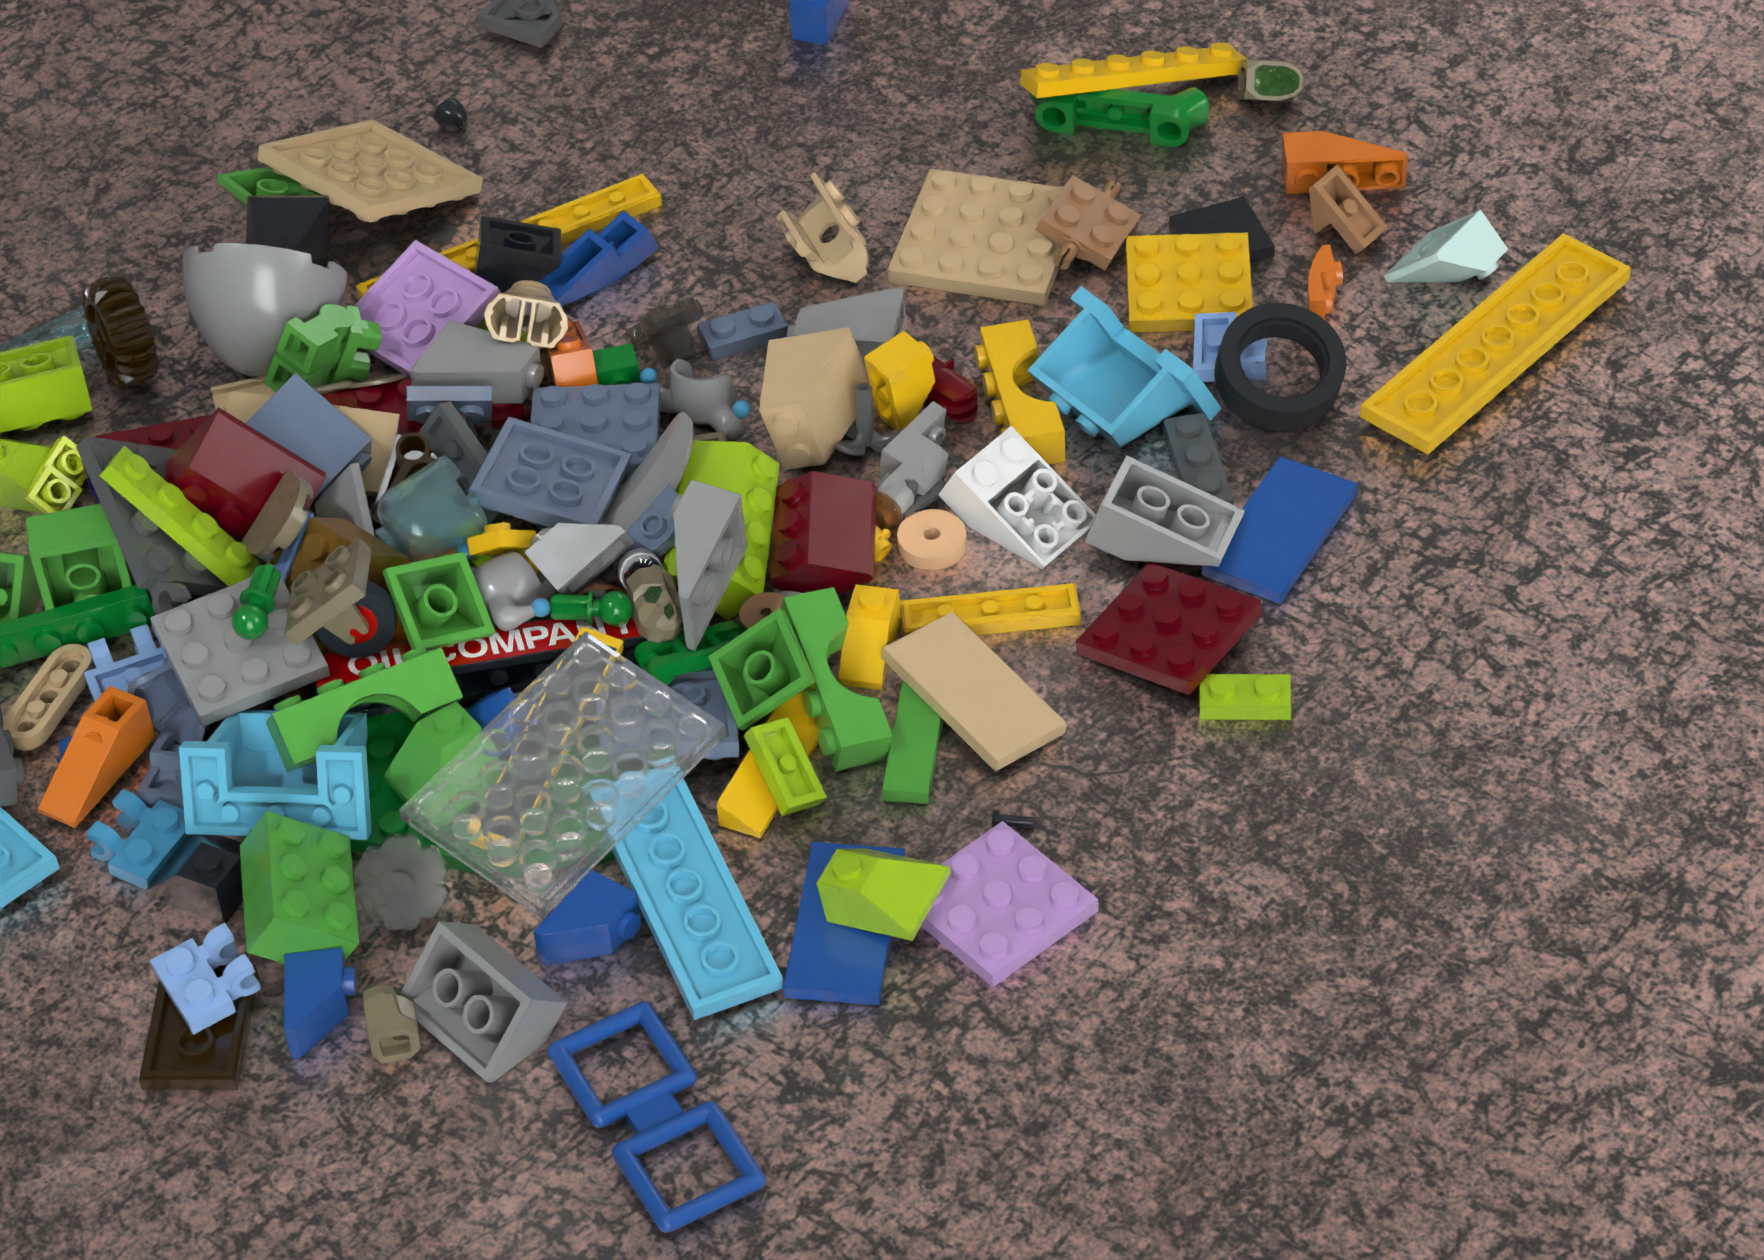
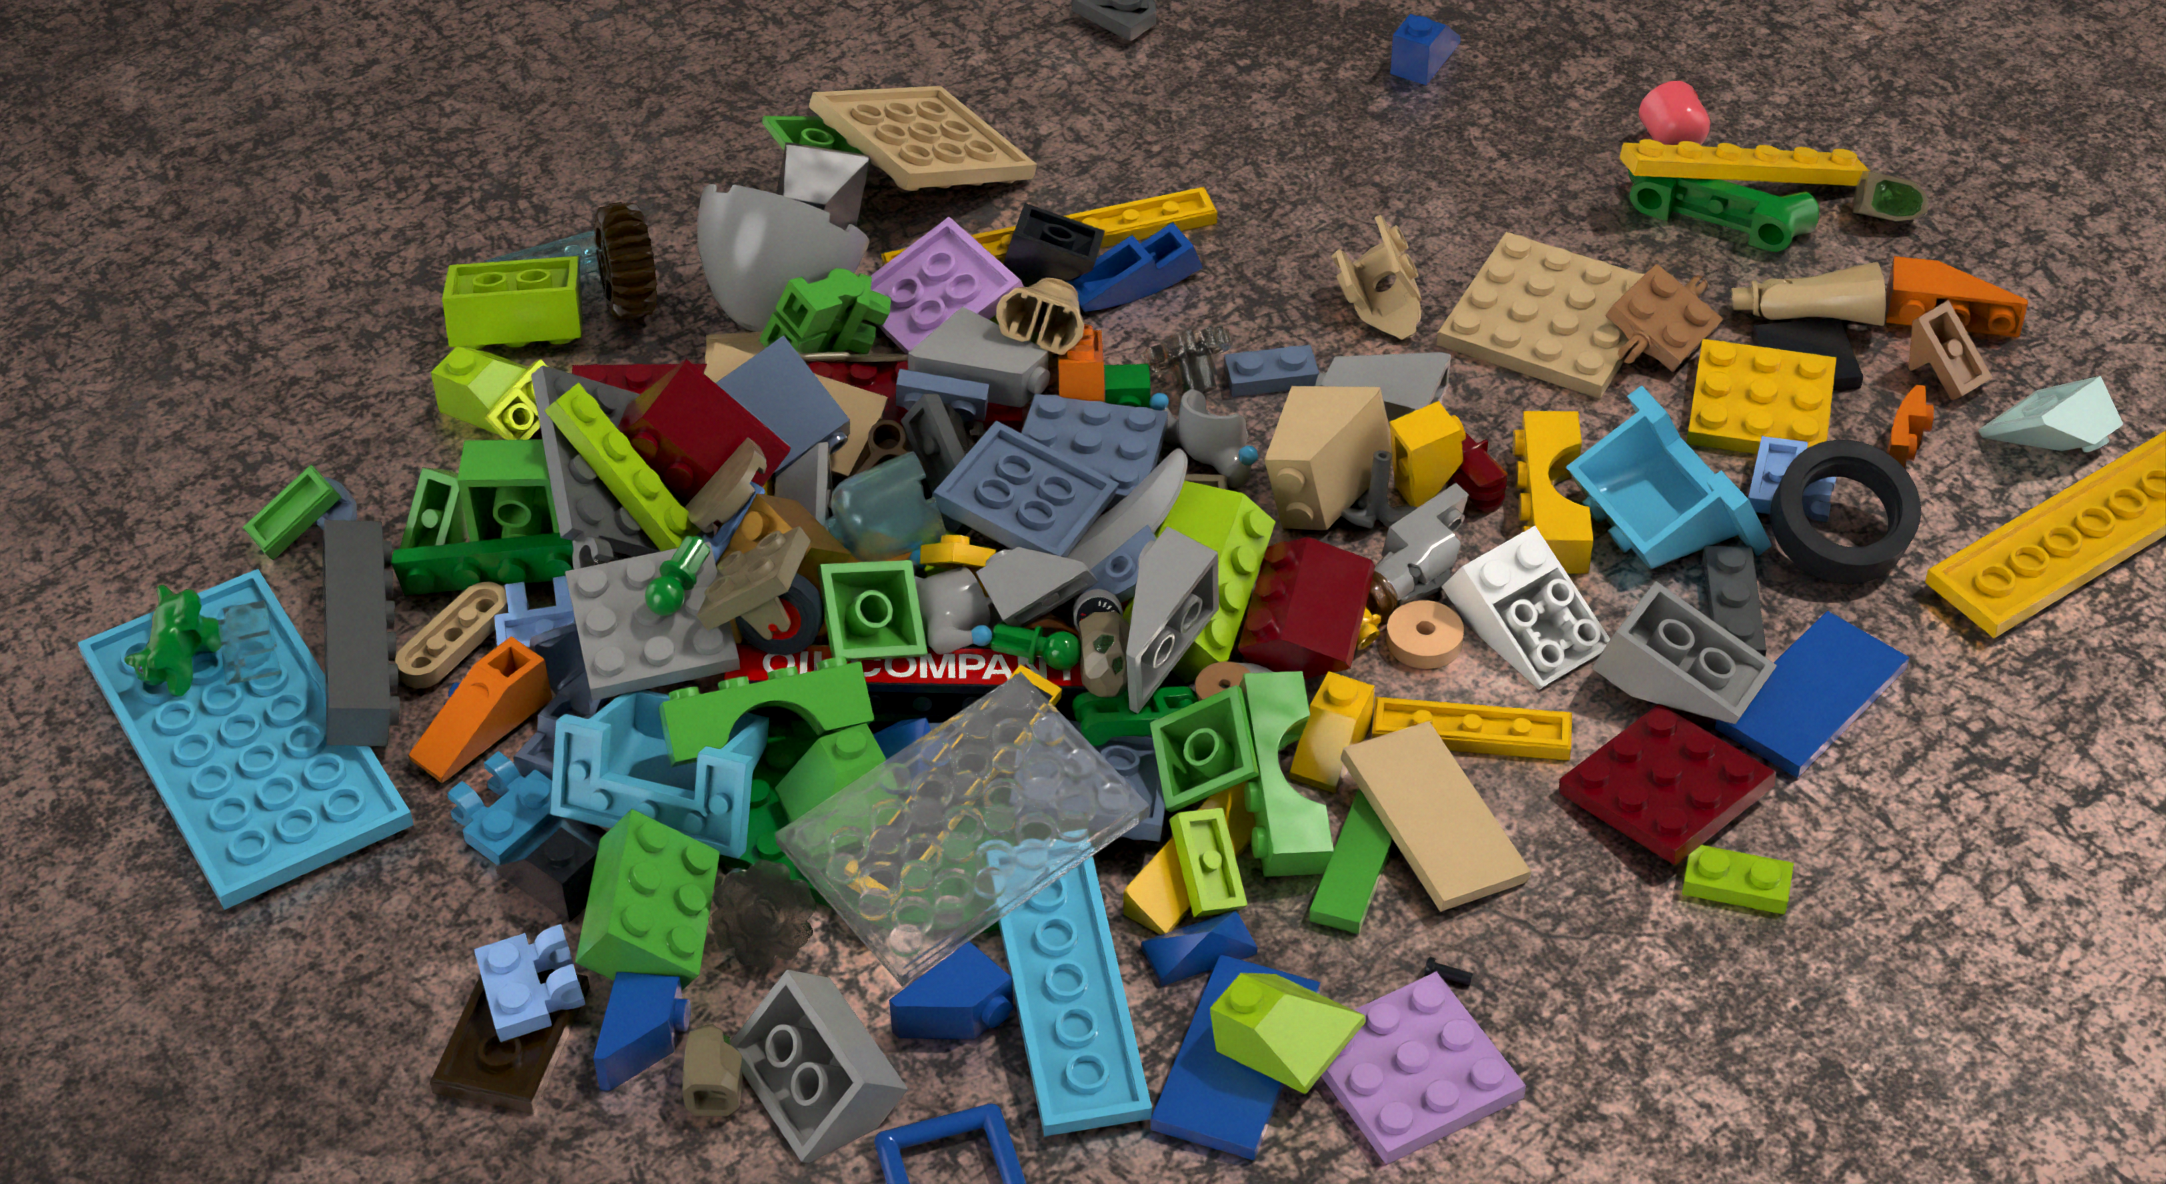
camera: 10 degrees right, 0 degrees up
black hinge [434,98,468,132] -> none
none -> blue slope [1141,910,1258,987]
none -> coral helmet [1639,81,1710,145]
none -> tan piece [1732,262,1886,326]

